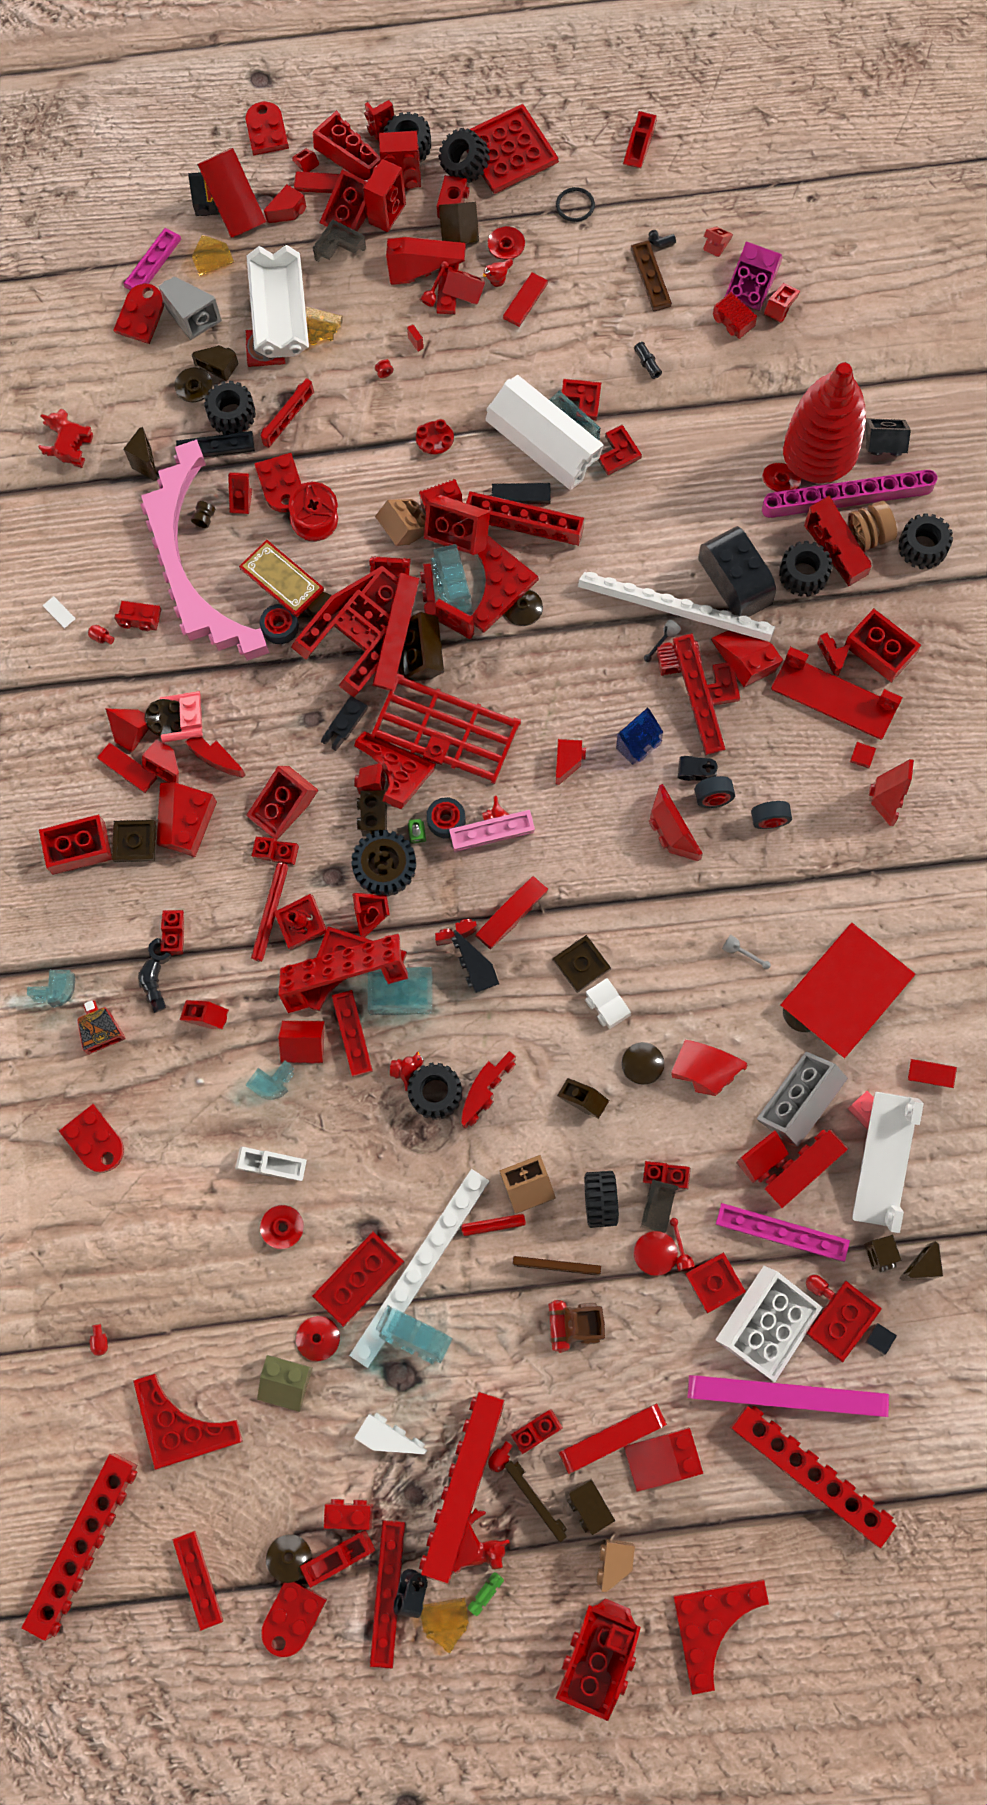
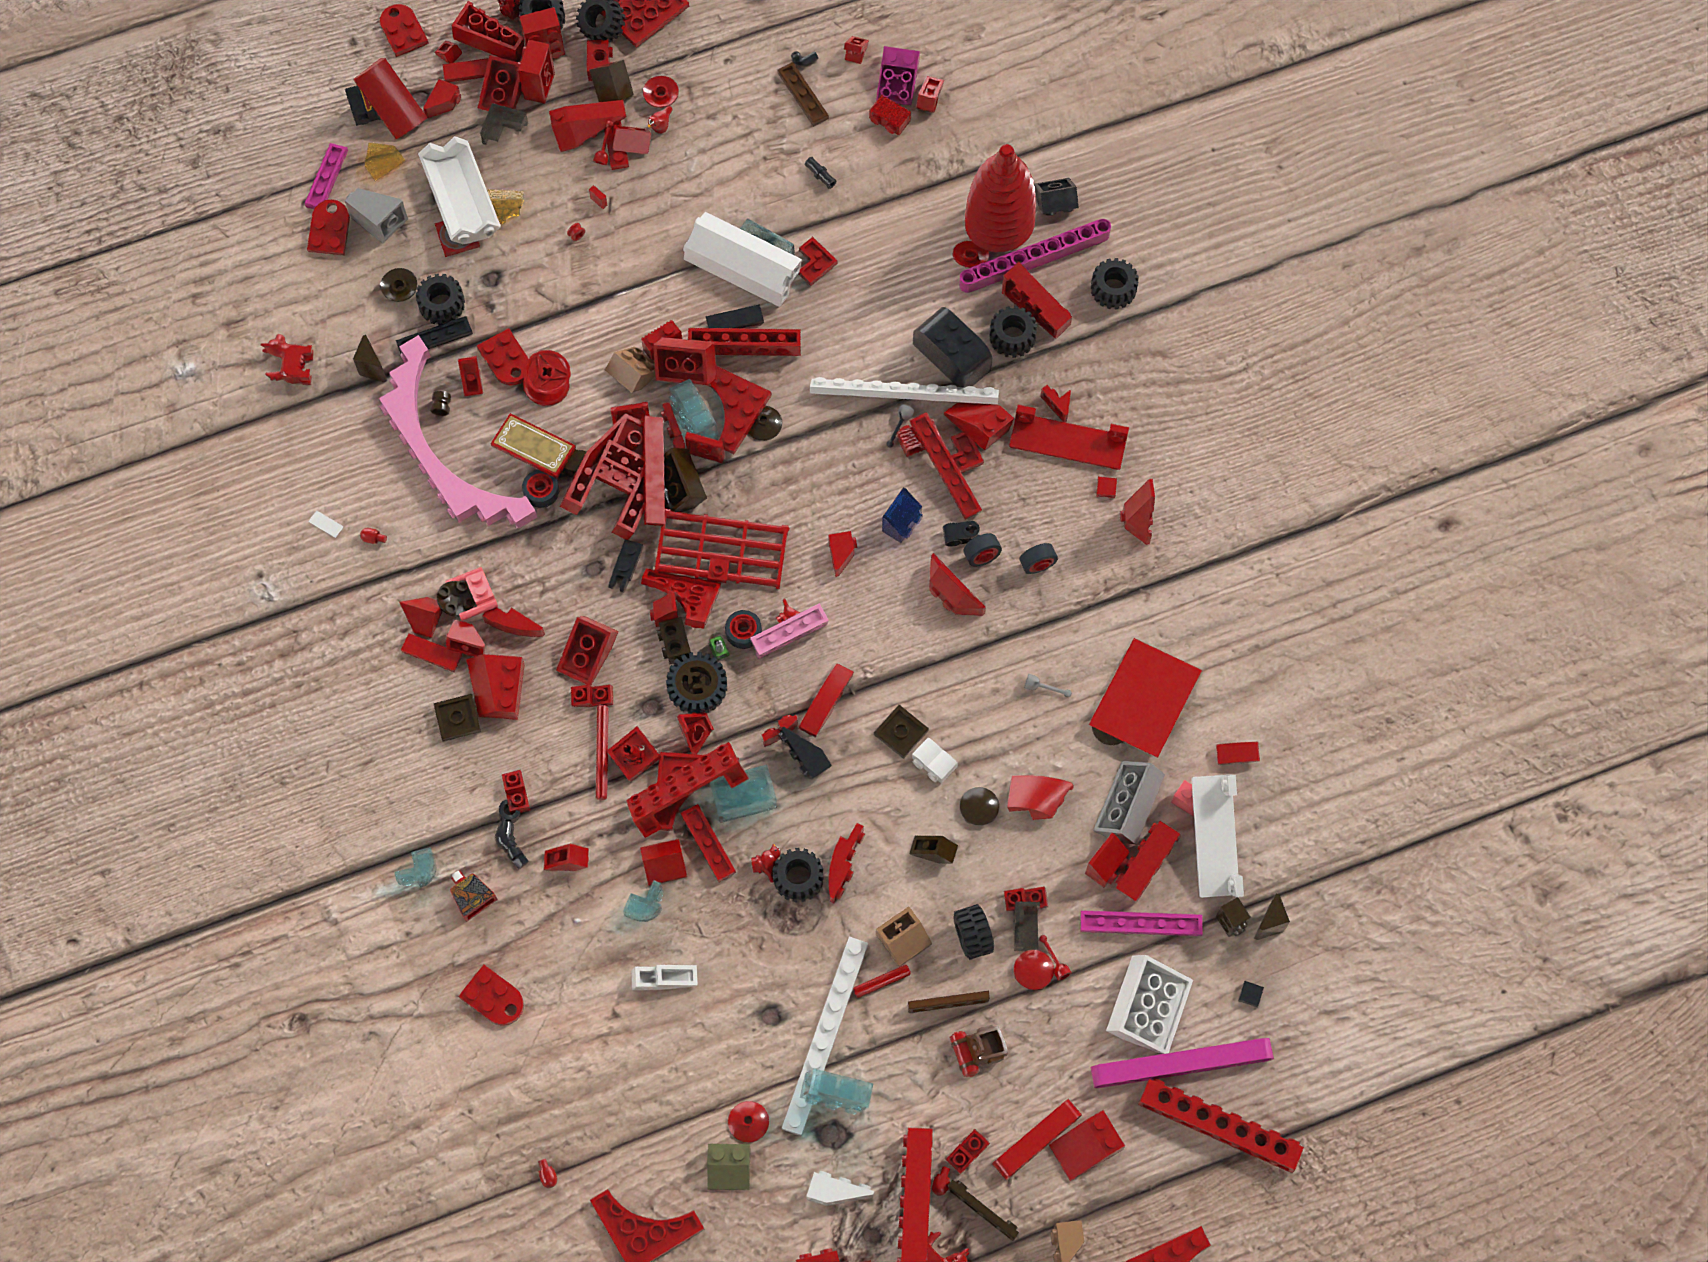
camera: 20 degrees left, 5 degrees down
red brick [39,814,112,875] -> none
red bracket [114,601,162,632] -> none
dark brown slope [191,345,239,381] -> none
red plate [260,378,314,448] -> none
red dish [260,1205,304,1249] -> none
red tile [312,1231,405,1327] -> none
red dish [416,419,454,455] -> none
red tile [503,272,548,327] -> none
black tyre [556,187,595,222] -> none
red plate [561,379,602,421] -> none
dark brown brick [567,1479,615,1535] -> none
red plate [685,1252,746,1314] -> none
red cylinder [806,1274,835,1300] -> none
red tile [806,1281,882,1362] -> none
red brick [844,608,921,683] -> none
medium nougat wheel [848,501,897,552] -> none

